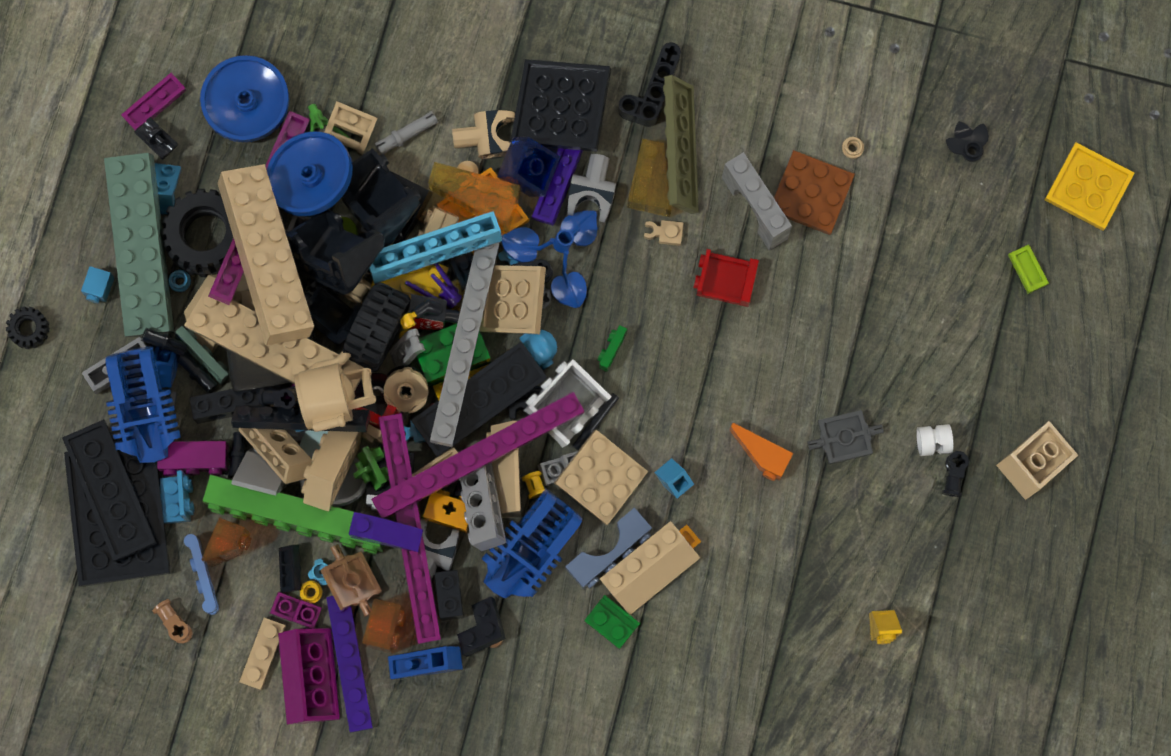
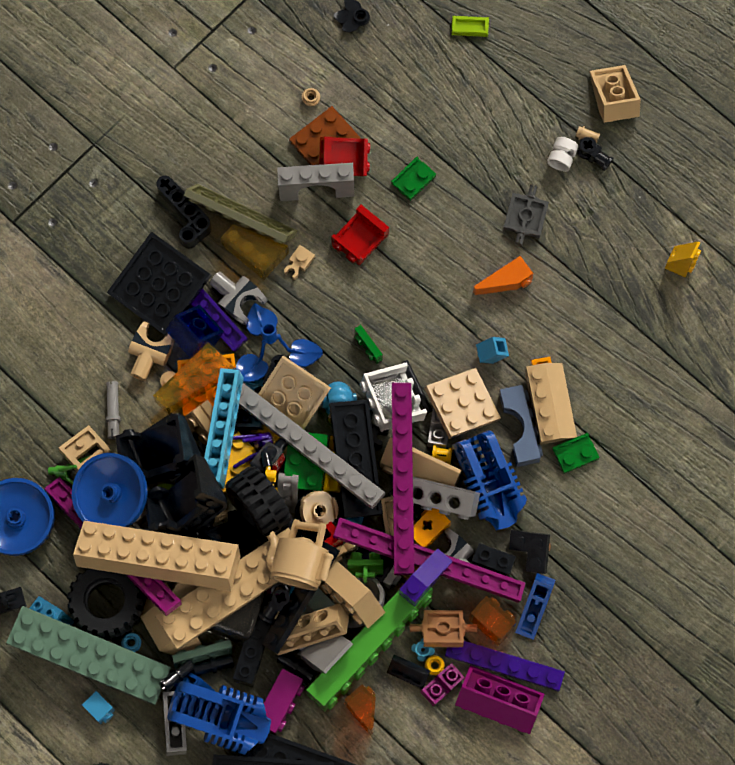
camera: 60 degrees left, 5 degrees down
dark azure bracket [160,470,195,524] -> none
medium blue plate [184,534,219,615] -> none
tan plate [239,618,286,690] -> none
none -> red panel [319,136,370,176]
none -> green plate [391,157,436,201]
none -> tan pin [575,126,600,144]

